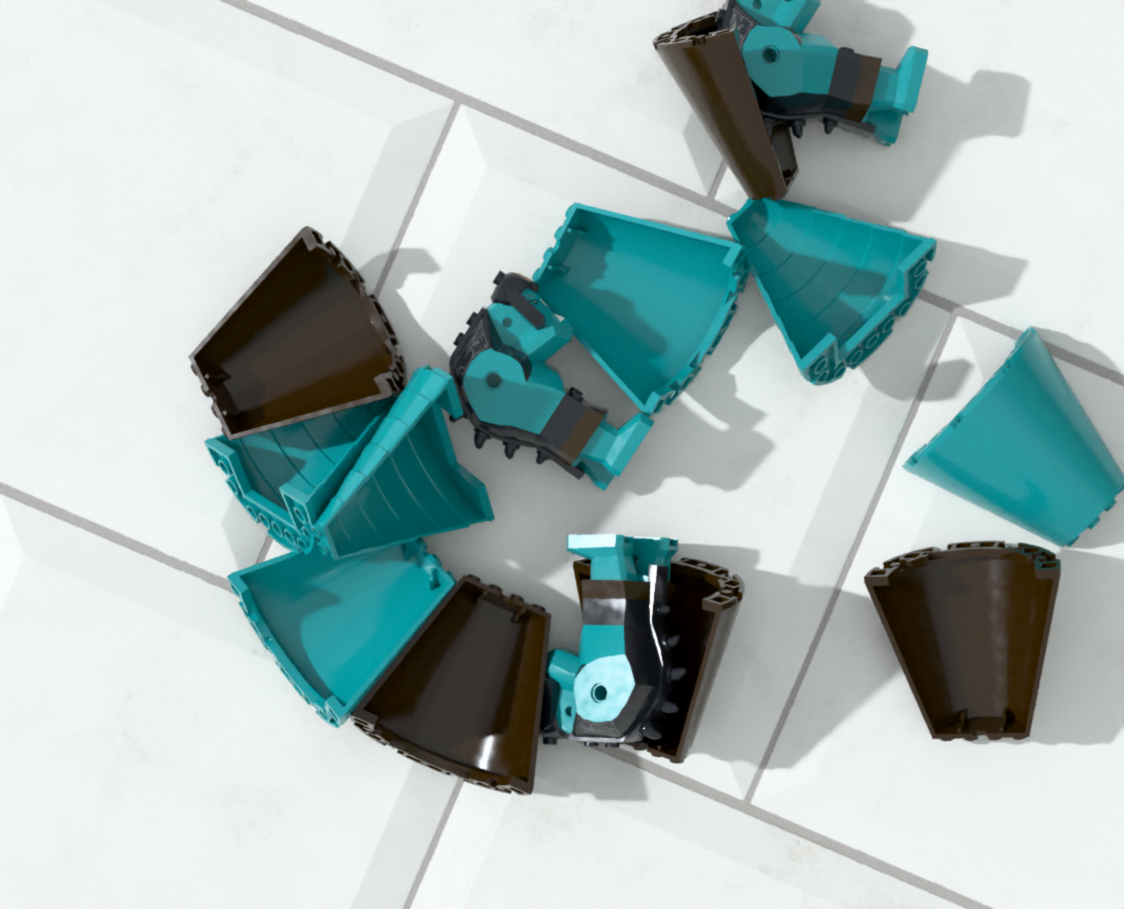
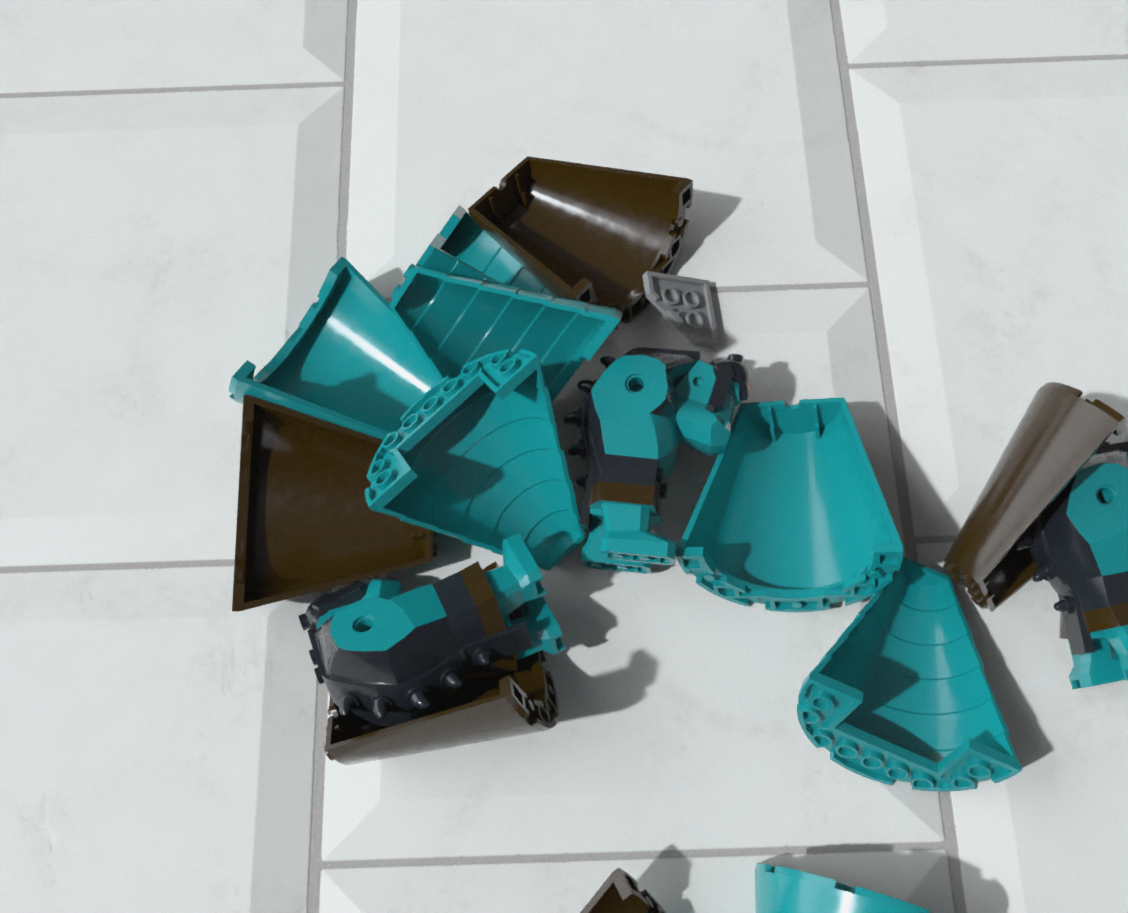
camera: 65 degrees right, 20 degrees down
none -> teal cone [365,349,585,571]
none -> light grey plate [642,271,720,348]

